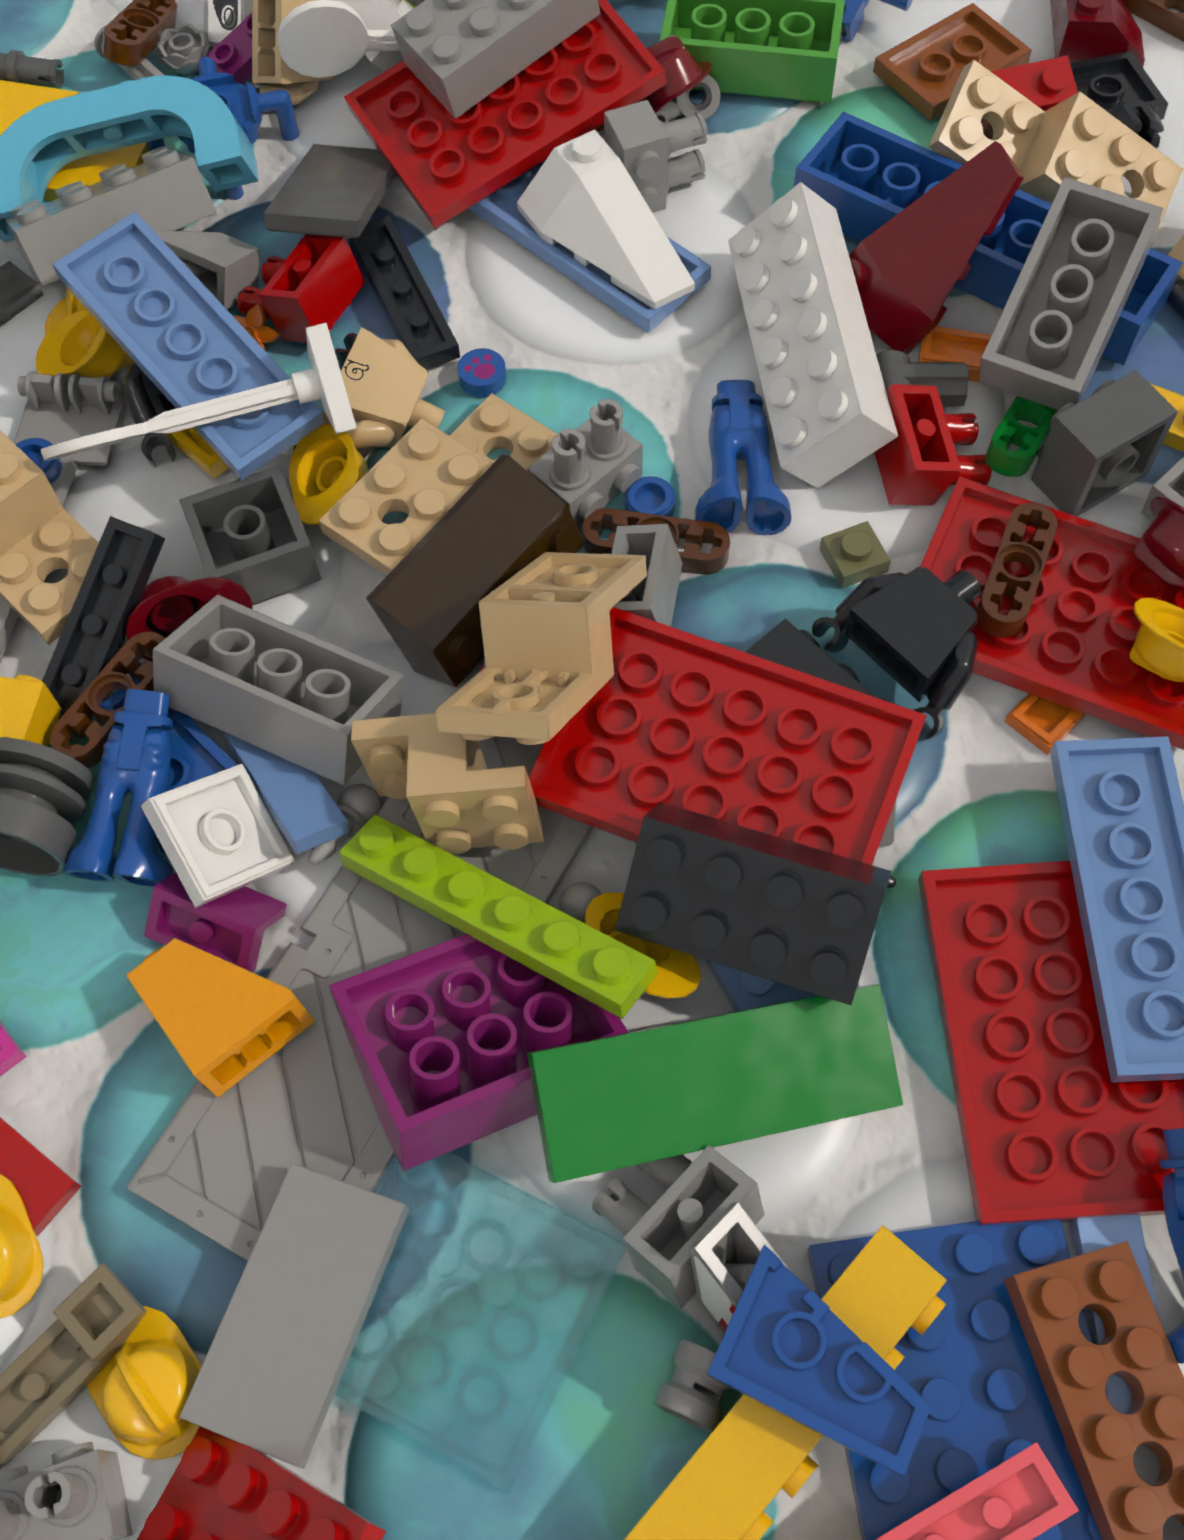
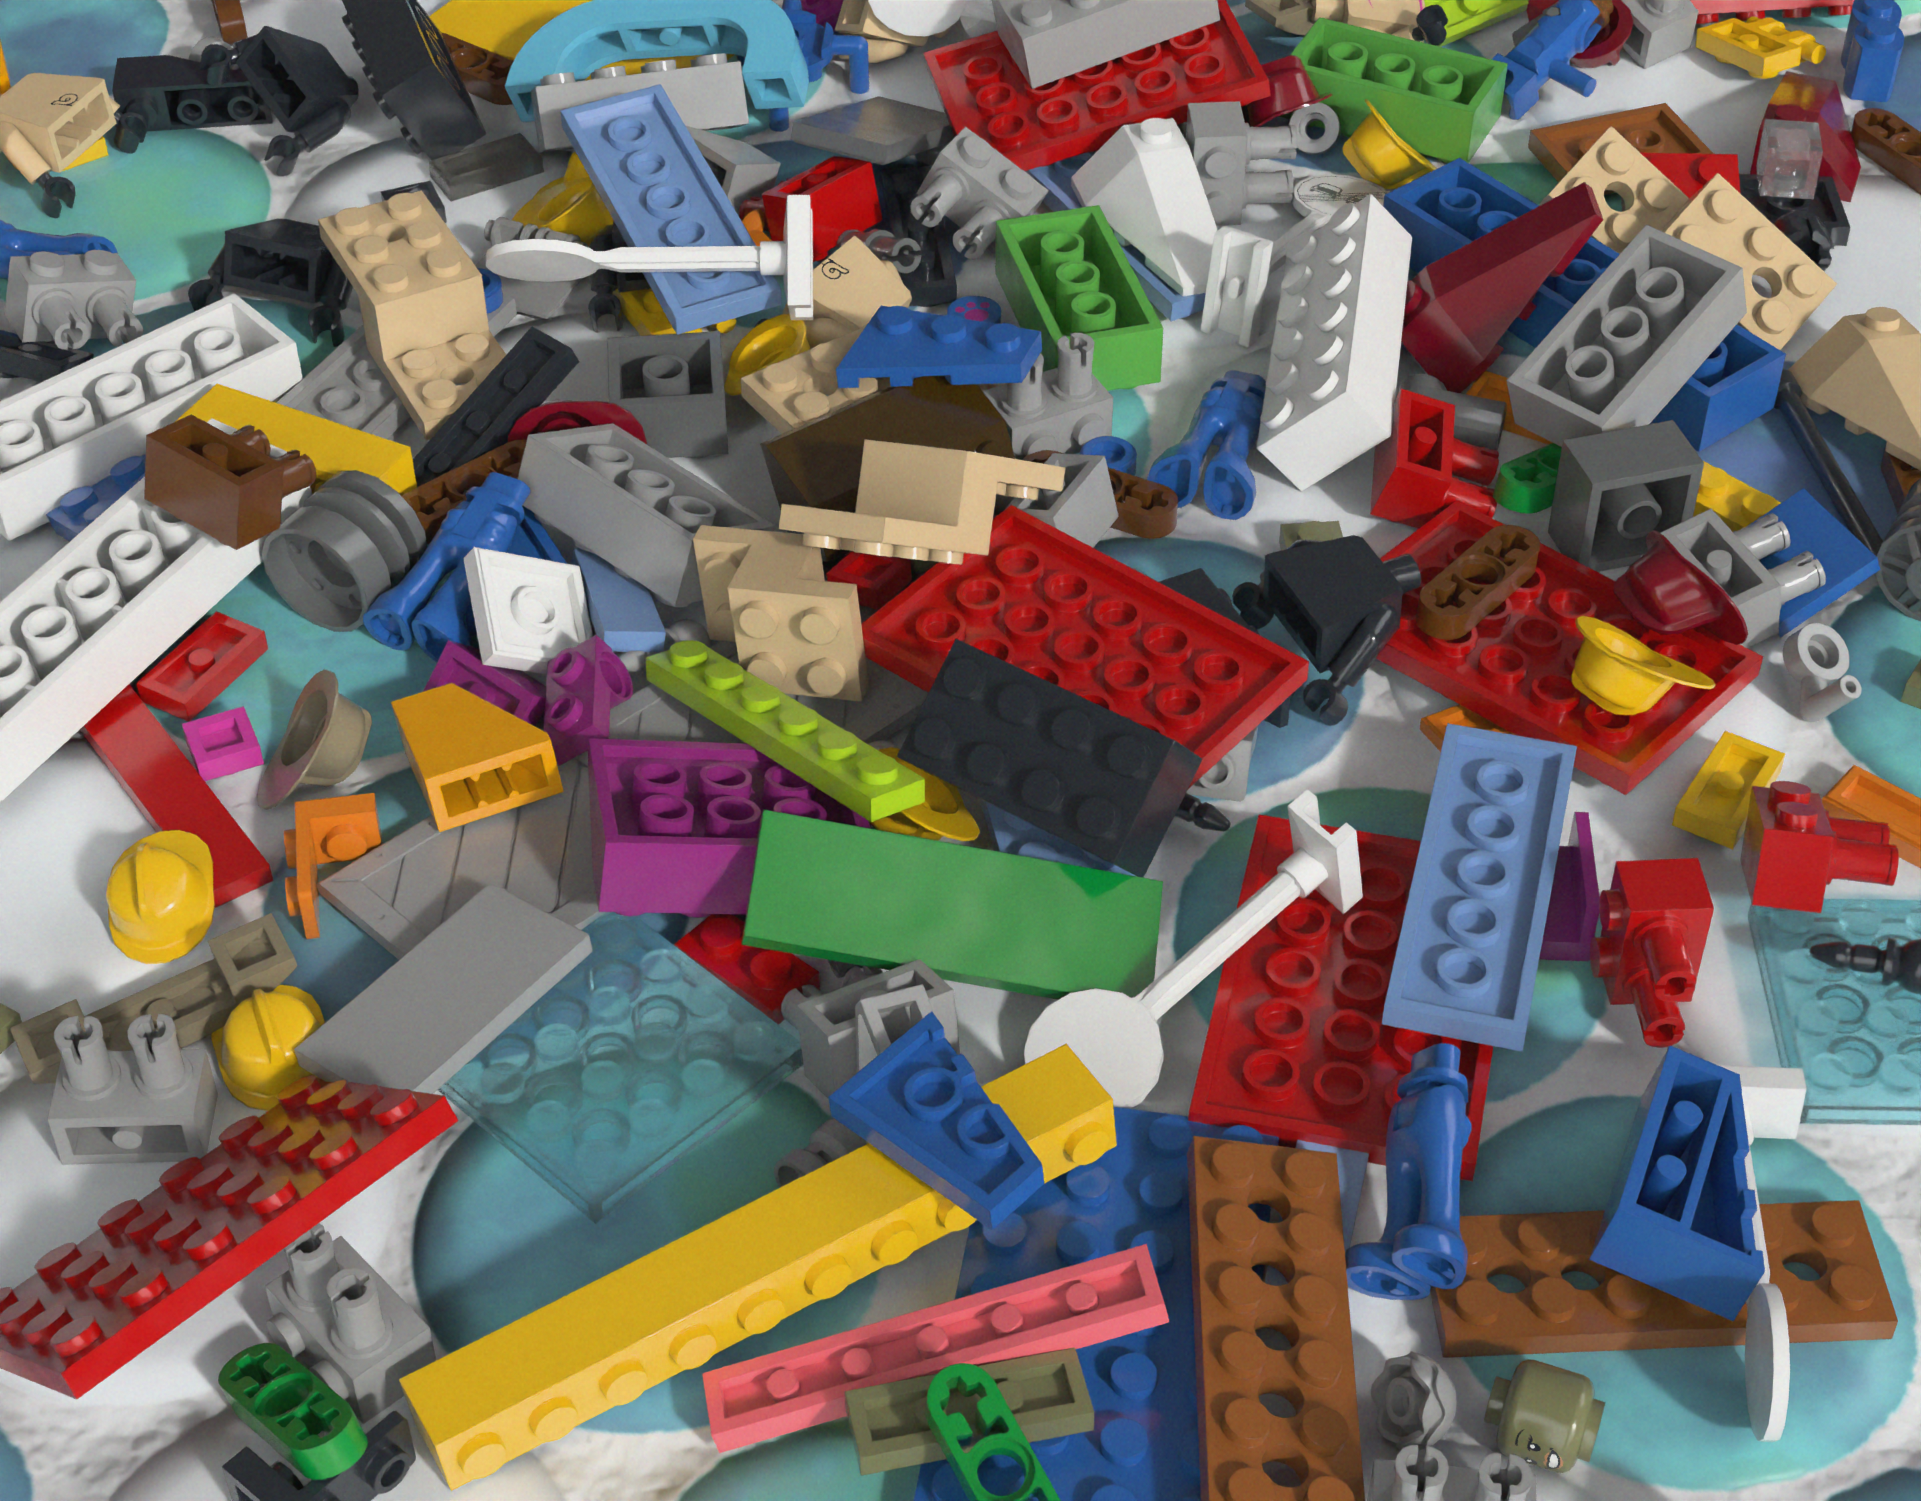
camera: 15 degrees right, 20 degrees down
none -> dark tan piece [257,669,372,810]
none -> orange bracket [284,793,383,939]
none -> magenta plate [544,635,633,766]
none -> red plate [674,914,820,1029]
none -> dark grey pin [836,229,921,273]
none -> blue wing [836,305,1042,388]
none -> light grey brick [910,127,1049,260]
none -> bright green brick [995,205,1163,391]
none -> white piece [1023,789,1363,1109]
none -> white piece [1200,174,1389,348]
none -> yellow piece [1342,99,1438,189]
none -> clear brick [1756,119,1823,199]

